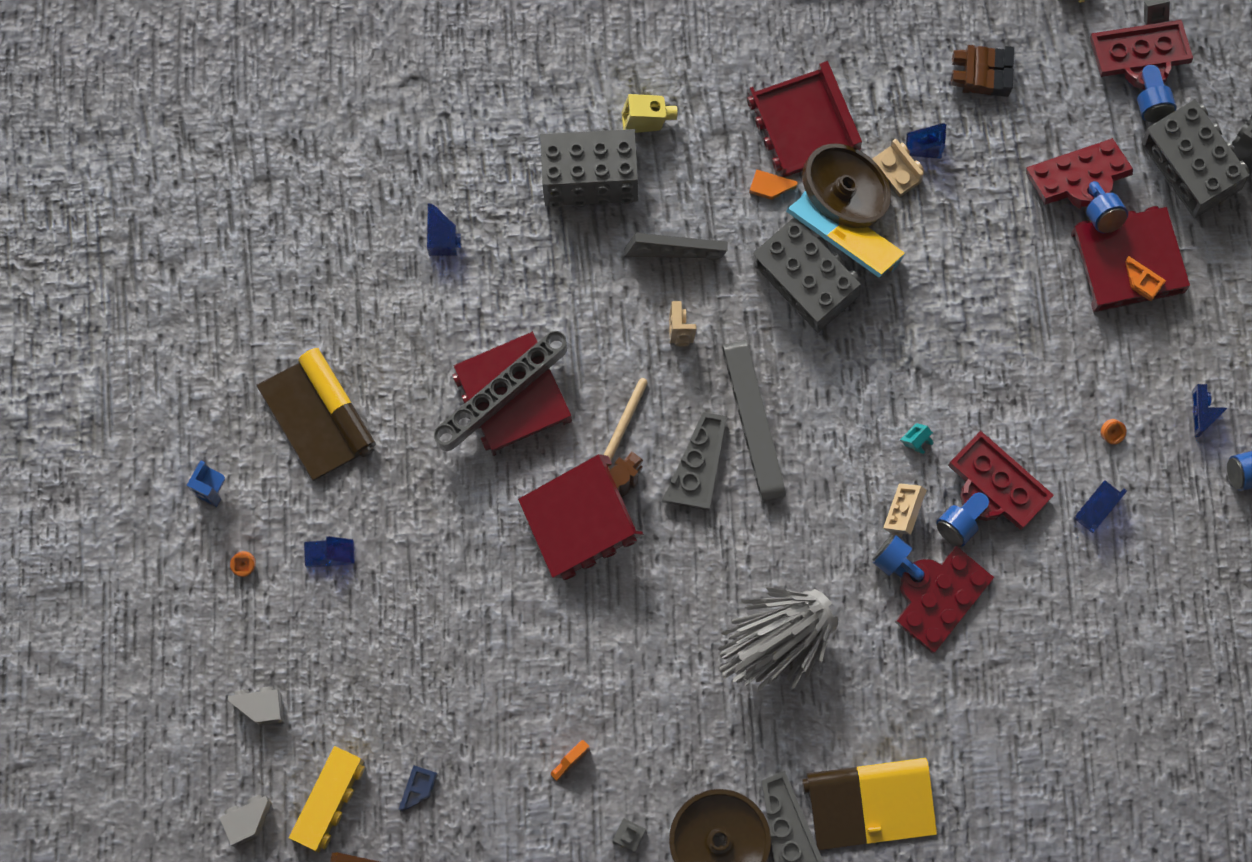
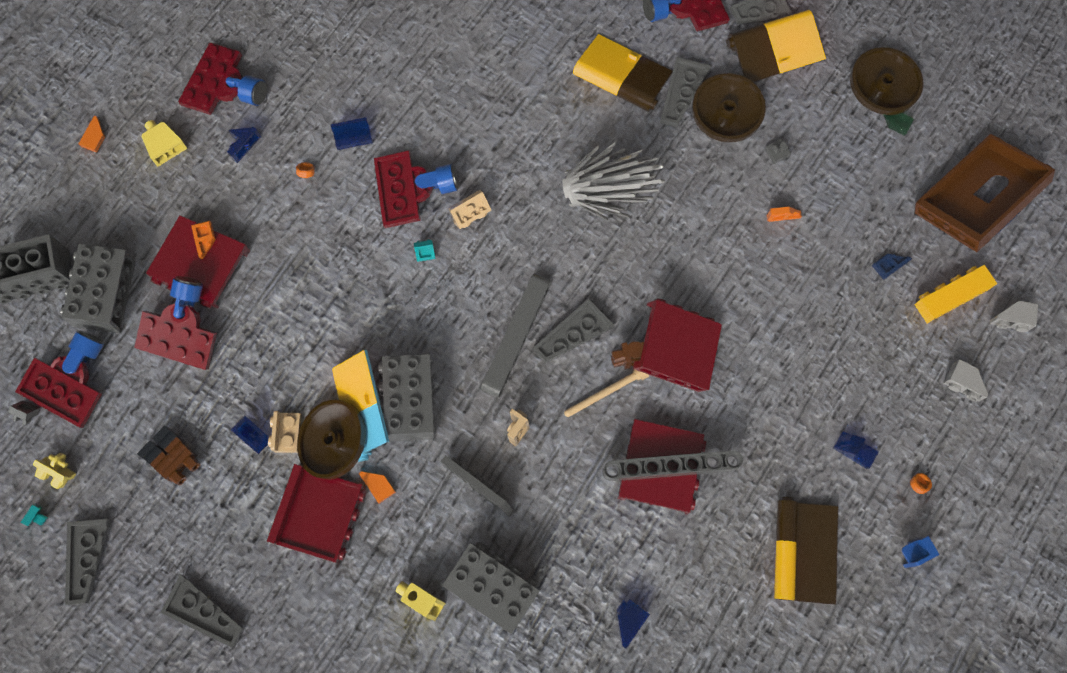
camera: 145 degrees left, 0 degrees up
dark red plate [872,535,994,653] -> none

